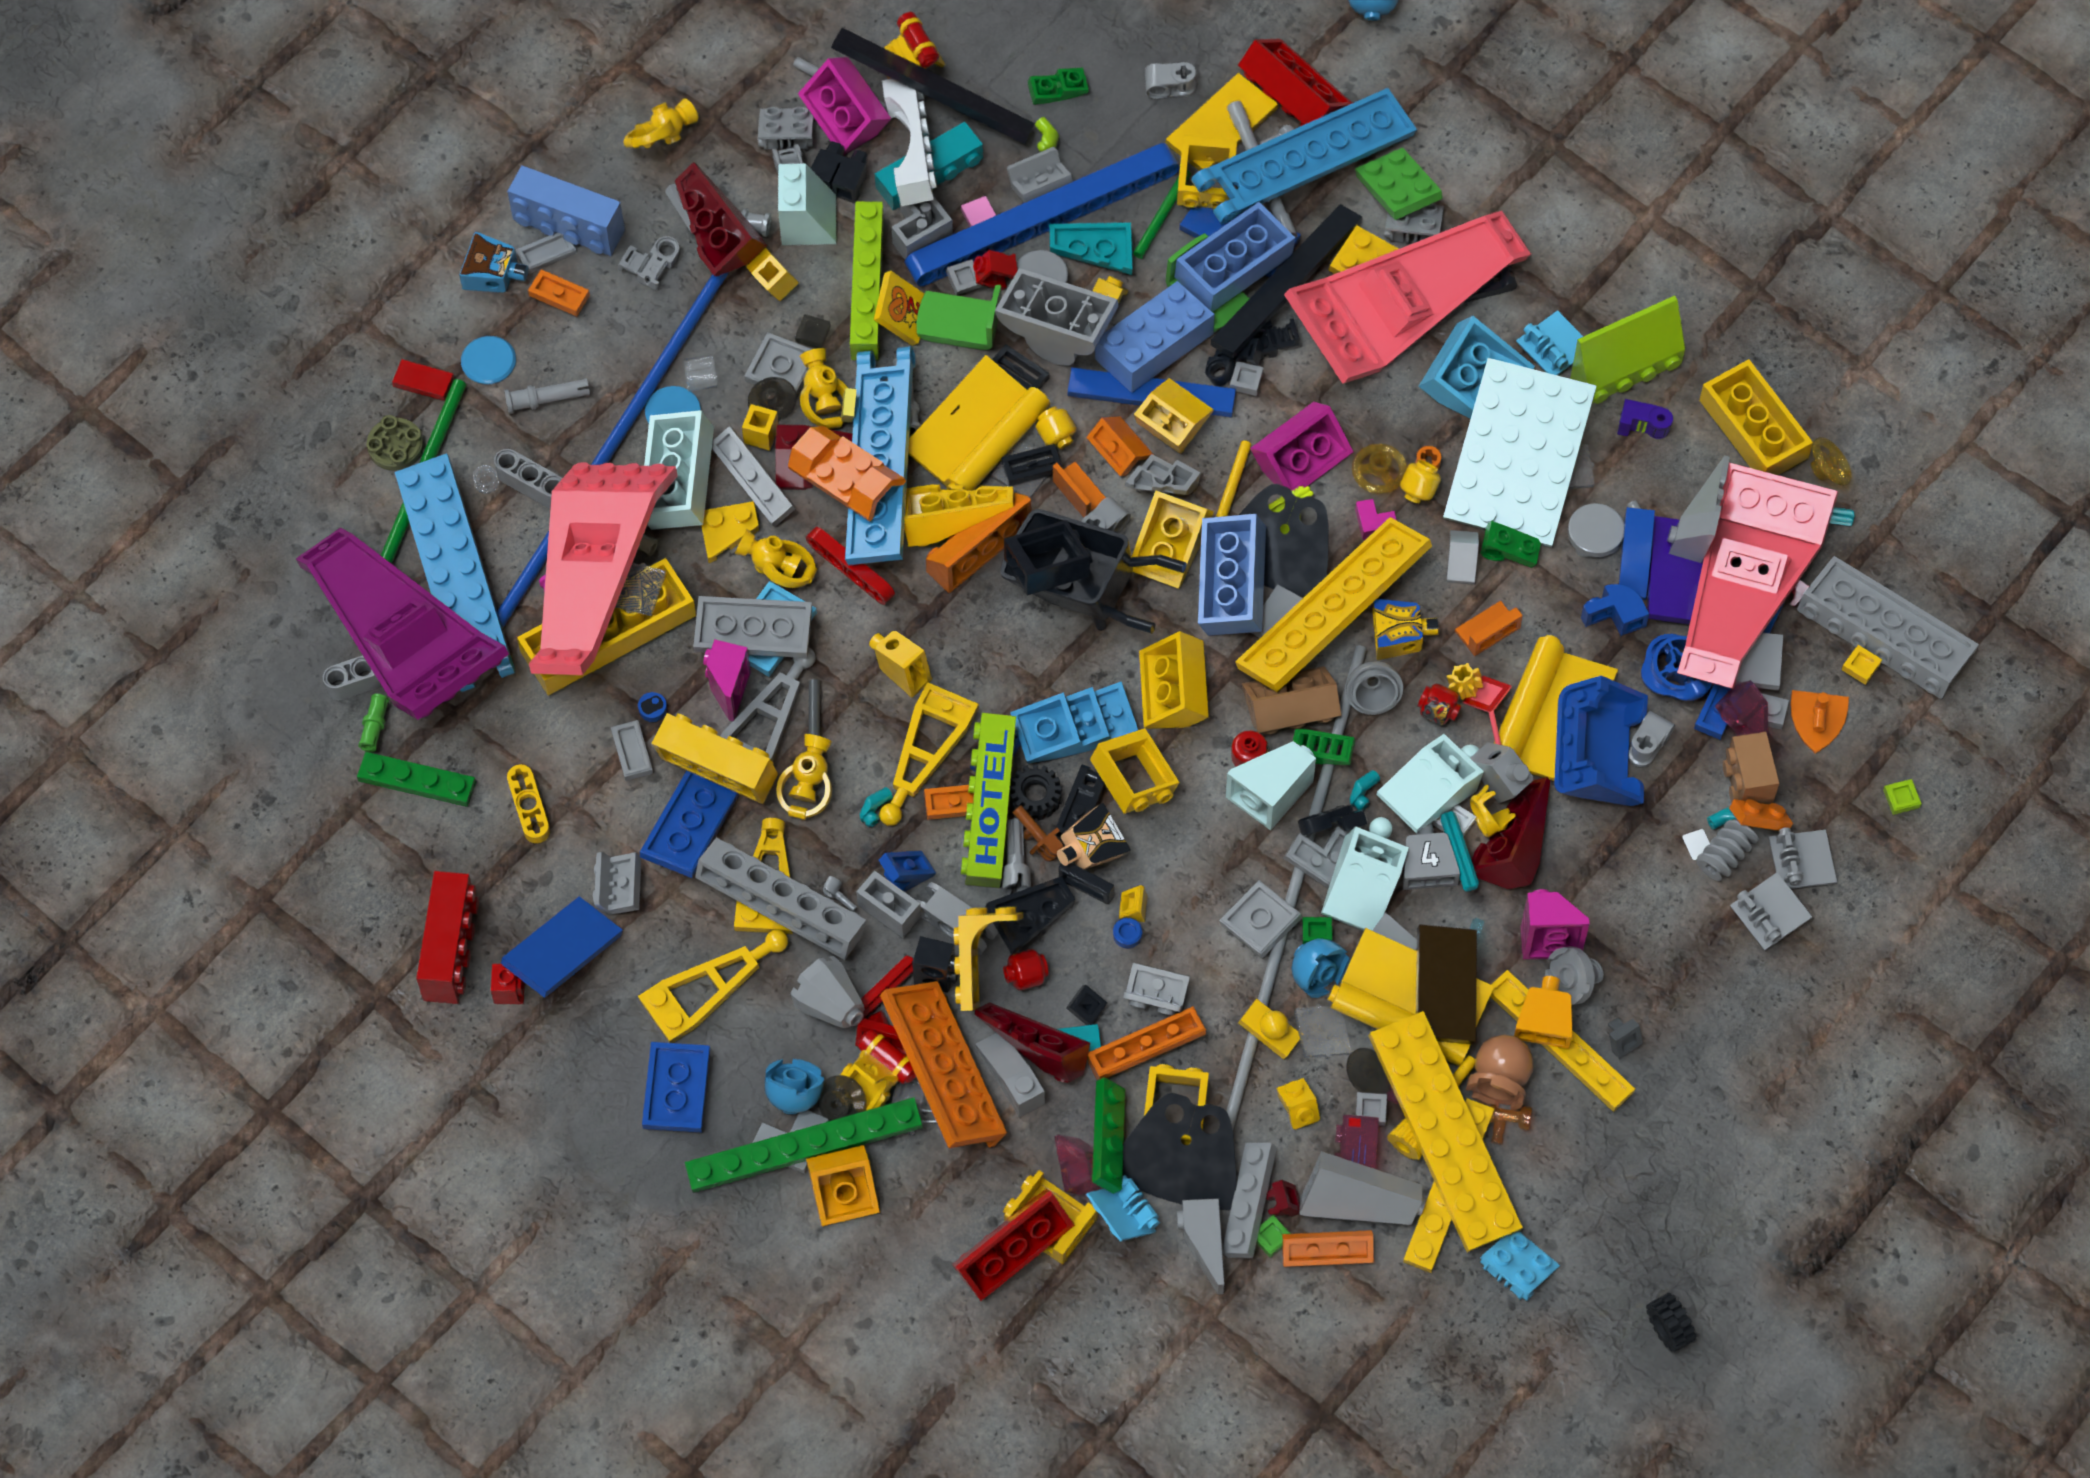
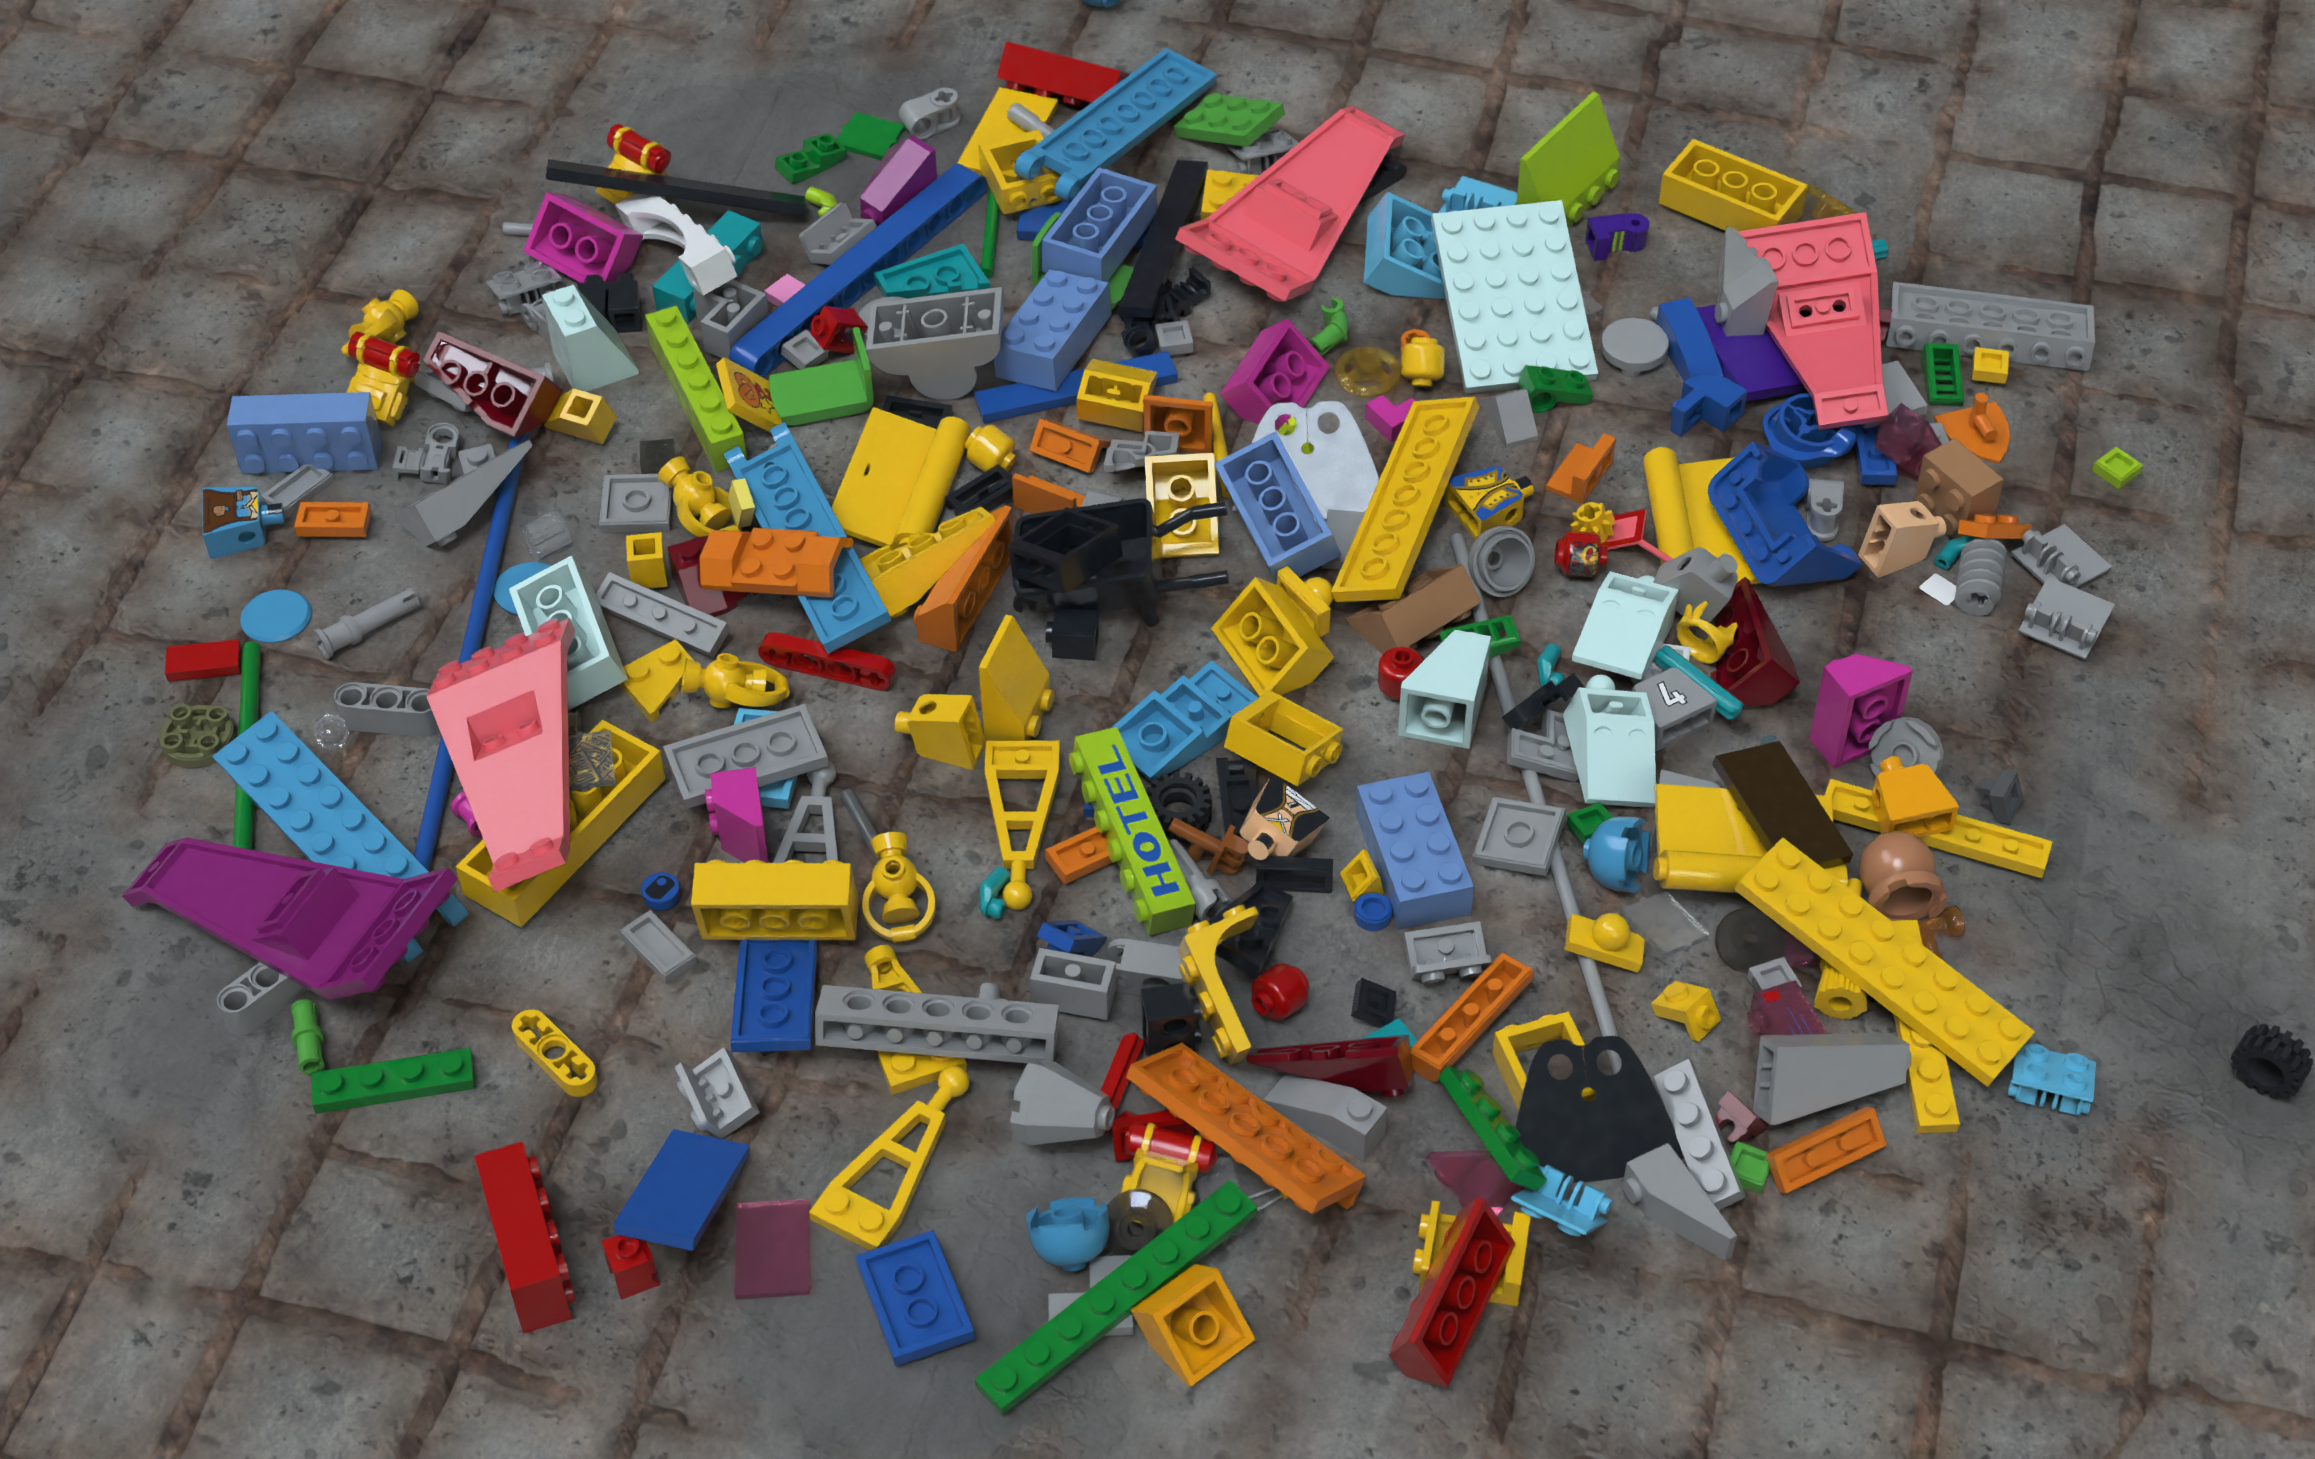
camera: 25 degrees left, 15 degrees down
clear smoke piece [748,377,797,421] -> none
none -> yellow piece [346,332,420,427]
none -> light grey wedge [393,440,533,547]
none -> light grey plate [458,444,495,475]
none -> clear pink piece [734,1199,811,1300]
none -> green piece [836,112,905,160]
none -> magenta slope [860,135,937,227]
none -> yellow slope [979,614,1055,741]
none -> black brick [1045,607,1099,661]
none -> orange slope [1143,395,1213,454]
none -> yellow tile [1277,566,1334,637]
none -> bright green piece [1308,298,1349,357]
none -> medium blue brick [1355,771,1474,930]
none -> light nougat torso [1858,501,1946,578]
none -> green slope [1920,343,1964,405]

